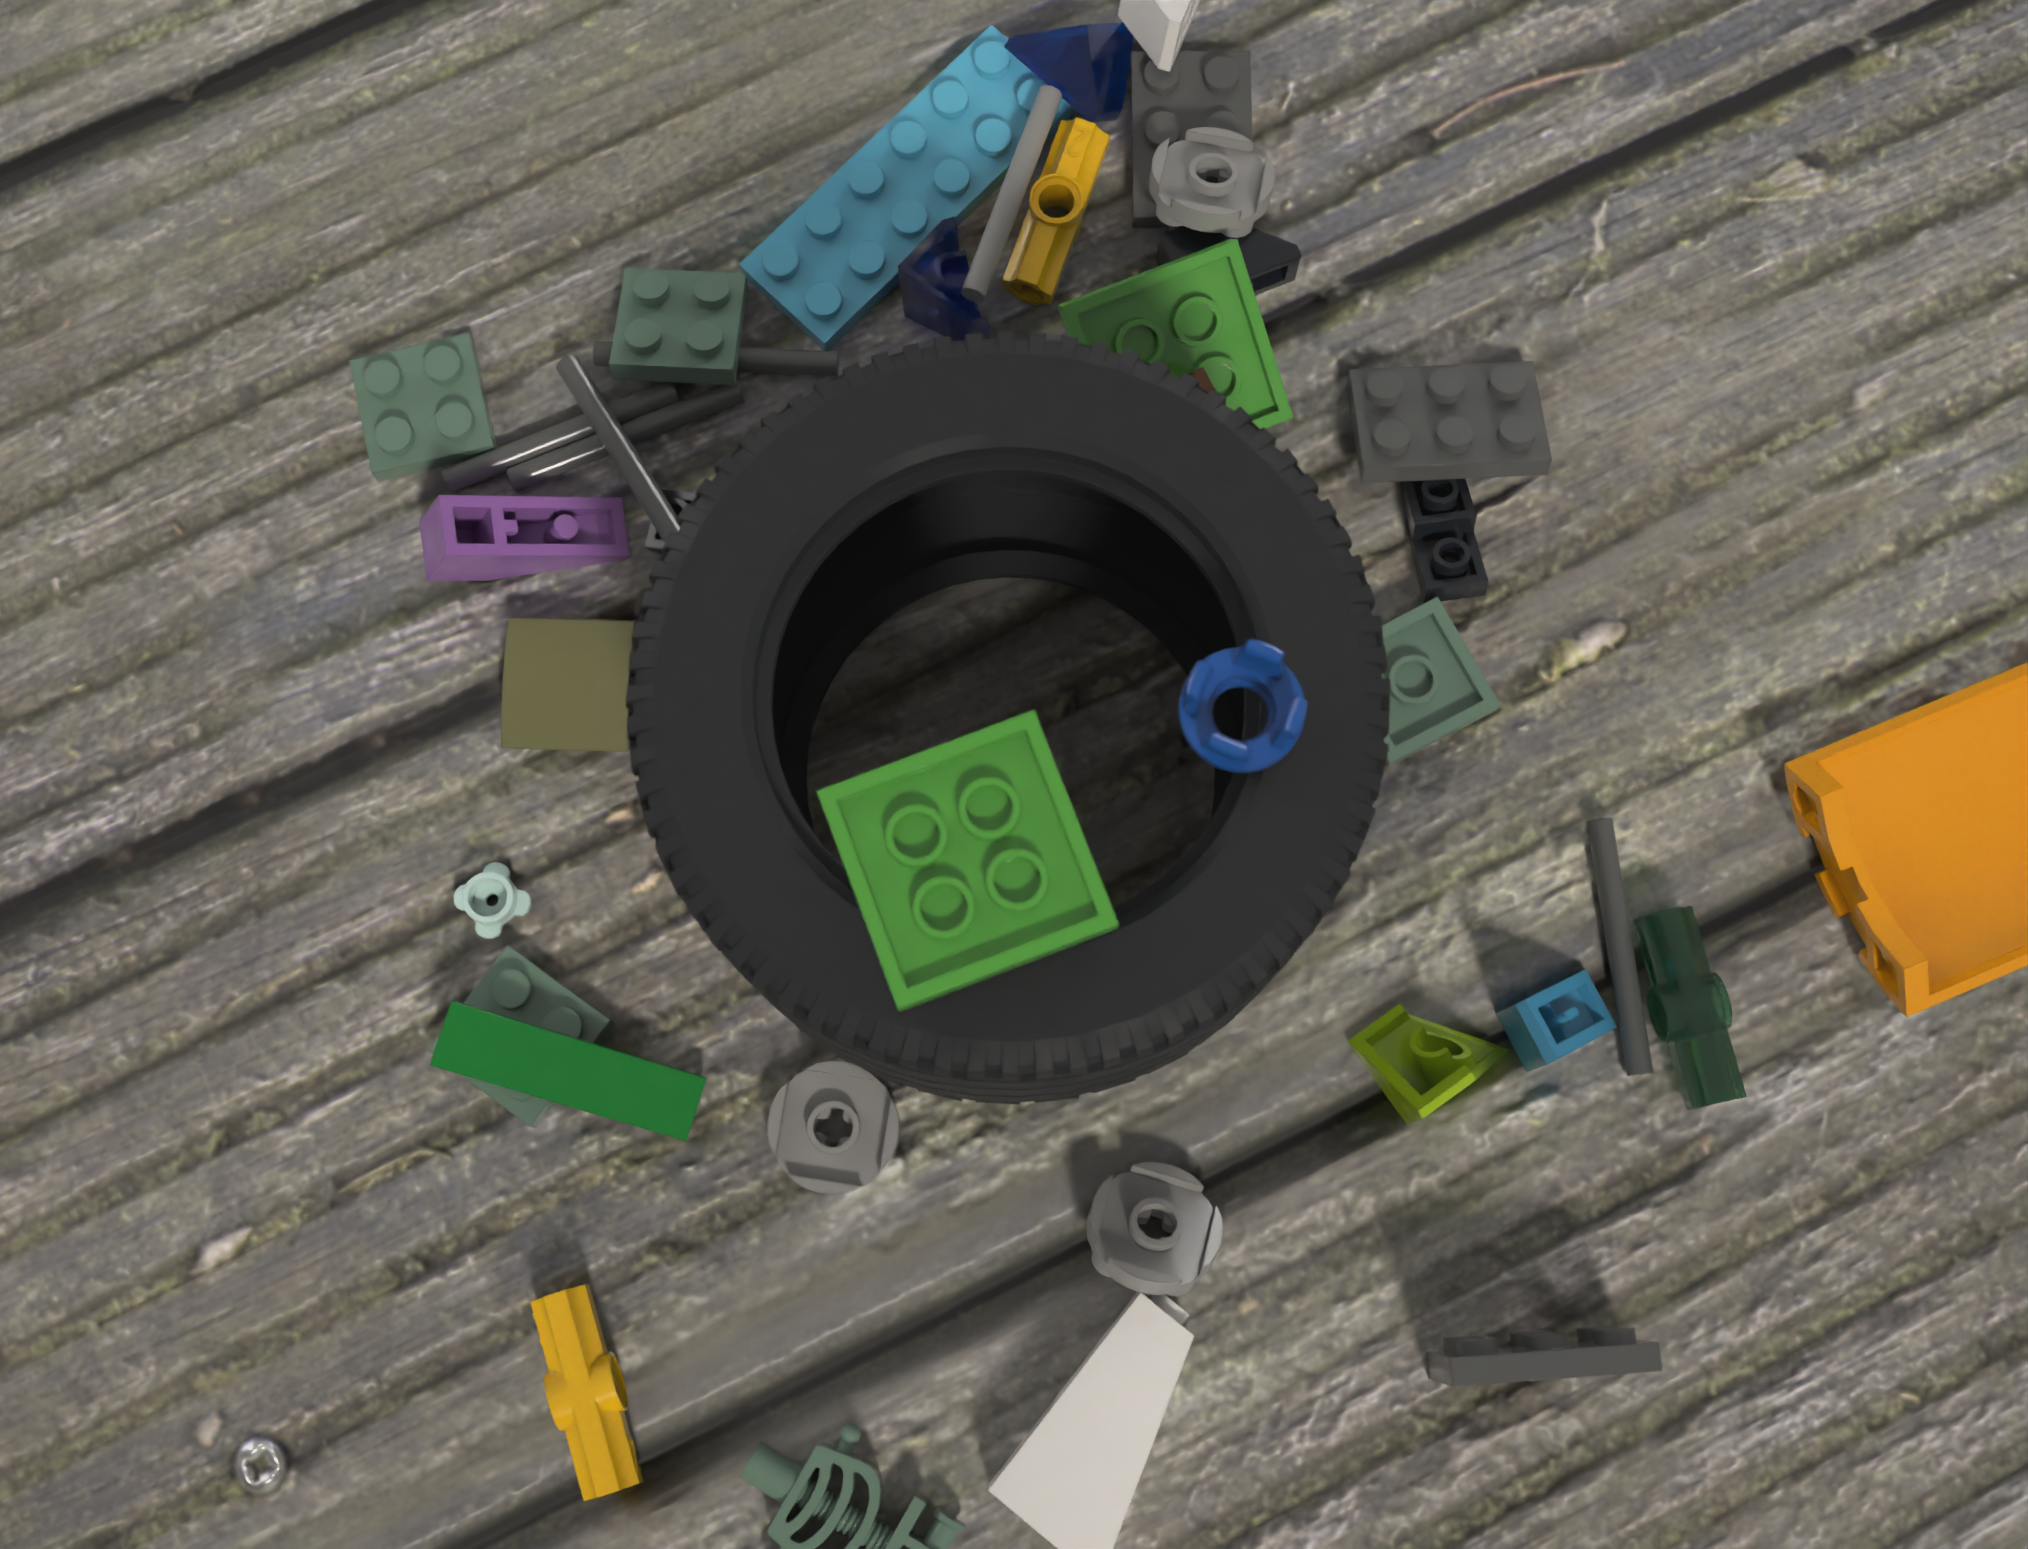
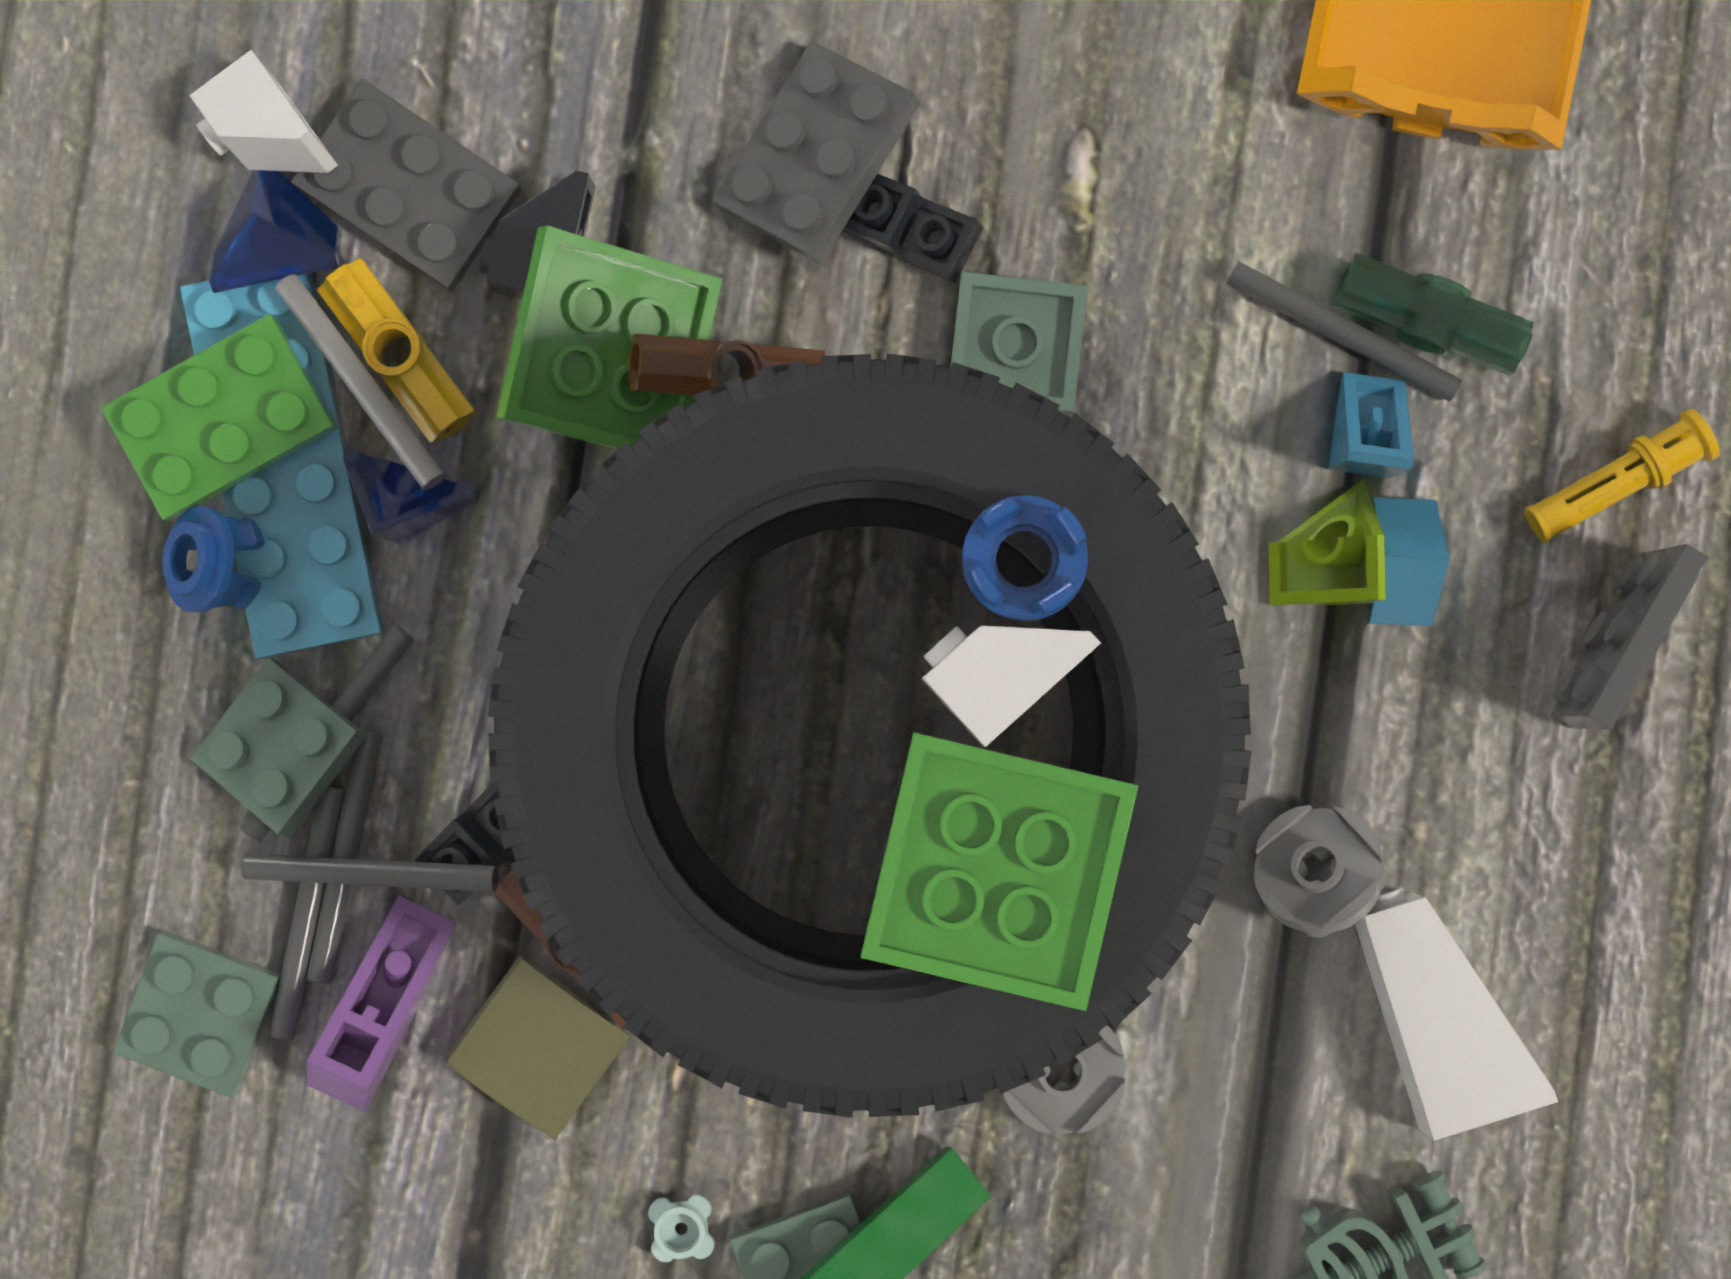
camera: 60 degrees left, 10 degrees up
light grey plate [1149,127,1275,238] -> none
none -> bright green plate [101,314,338,522]
none -> blue piece [162,506,265,613]
none -> white slope [921,626,1101,747]
none -> dark azure slope [1366,497,1450,626]
none -> yellow pin [1524,408,1720,544]

